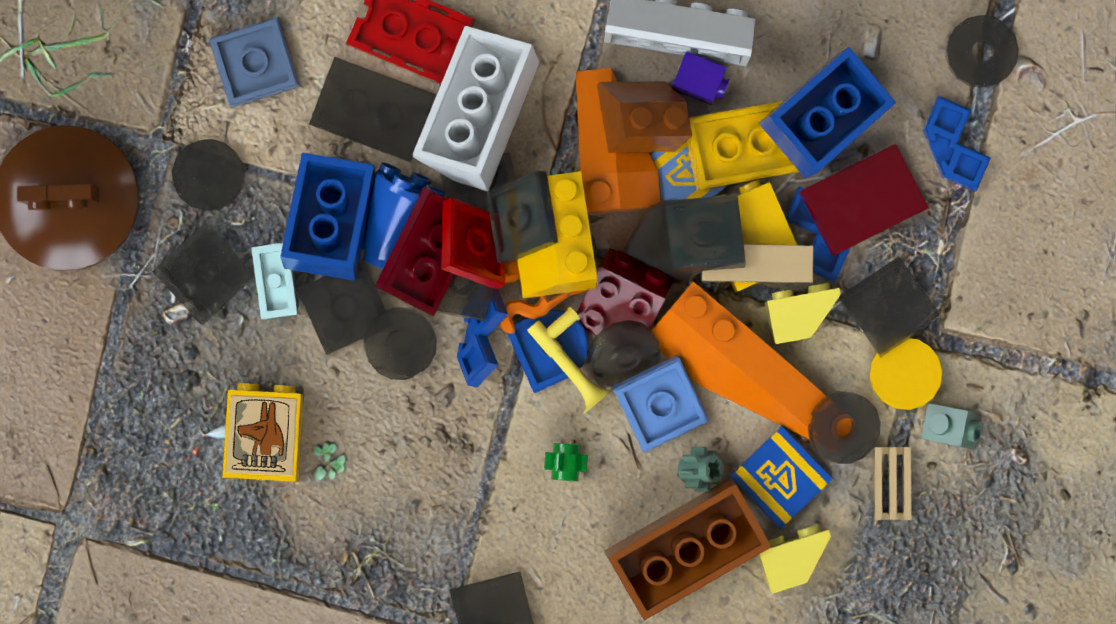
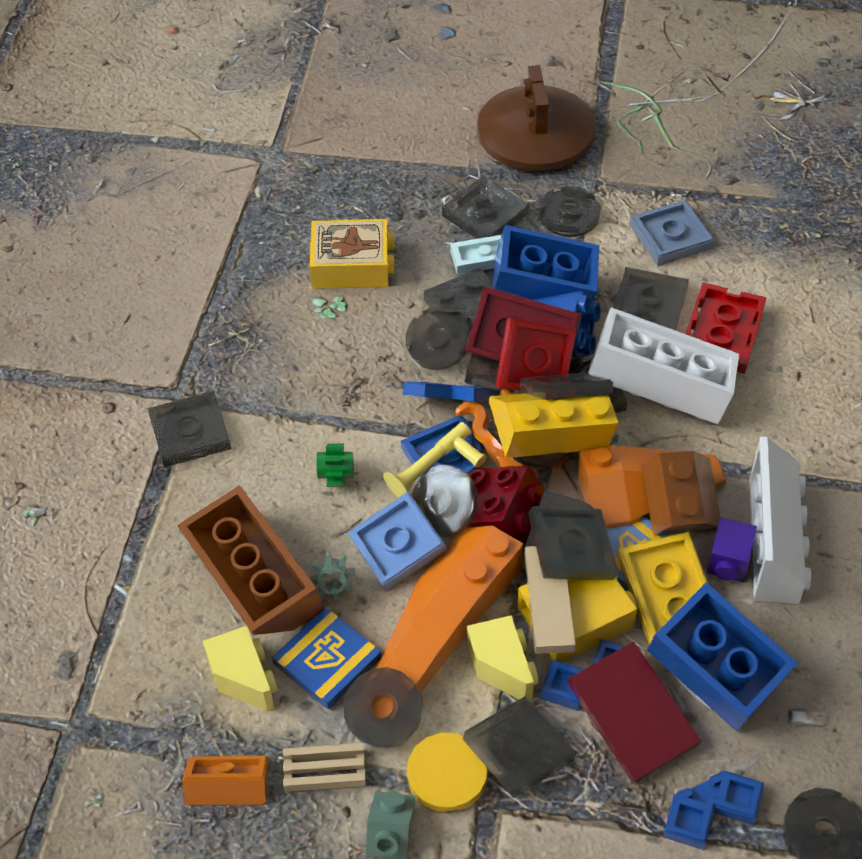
camera: 85 degrees right, 35 degrees down
none -> orange slope [182,756,269,806]

